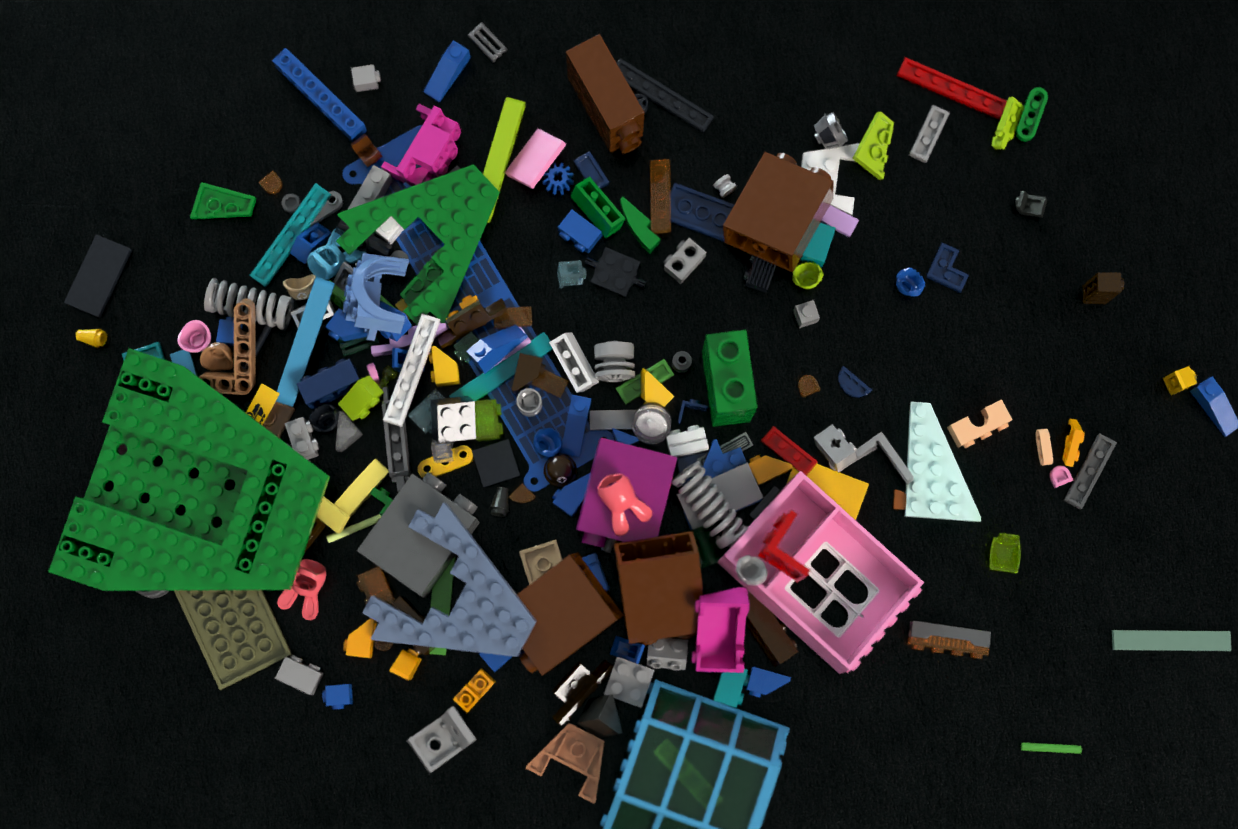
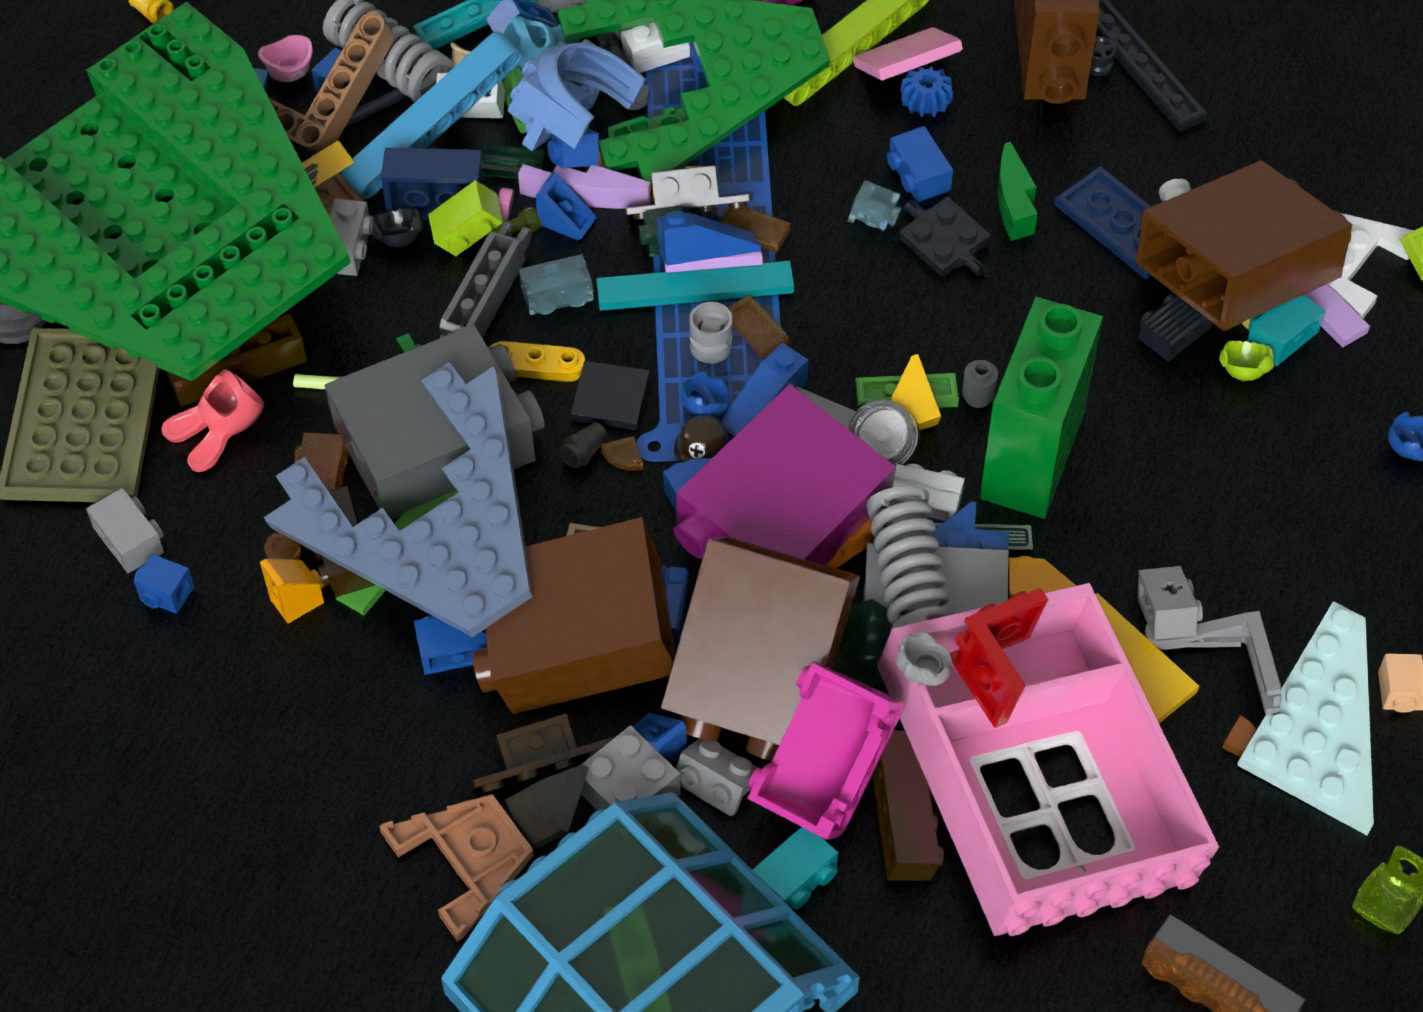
camera: 30 degrees right, 25 degrees down
medium nougat helmet [200,343,234,371] -> none
light yellow tile [316,496,350,533] -> none
blue slope [326,308,367,341] -> none
light yellow slope [334,459,389,516] -> none
clear slope [336,411,363,452] -> none
light orange slope [343,618,377,658] -> none
white tile [383,314,440,427] -> none
light grey bracket [407,707,476,773] -> none
yellow slope [429,346,460,387] -> none
brick [431,396,476,443] -> none
clear slope [431,438,454,463] -> none
light orange slope [453,669,496,712] -> none
clear neon green brick [475,399,503,441] -> none
dark brown slope [511,353,546,394] -> none
white brick [549,332,599,393] -> none
green brick [570,176,626,238] -> none
dark blue tile [574,151,609,189] -> none
light grey wheel [594,341,635,382] -> none
coral piece [597,474,653,536] -> none
clear orange tile [650,159,671,233] -> none
light grey brick [664,238,706,284] -> none
dark blue bracket [677,399,708,424] -> none
blue slope [745,667,791,698] -> none
red tile [761,426,818,476] -> none
light grey brick [793,300,820,328] -> none
clear orange tile [798,375,821,398] -> none
flat silver cone [814,112,848,149] -> none
dark blue tile [838,366,872,398] -> none

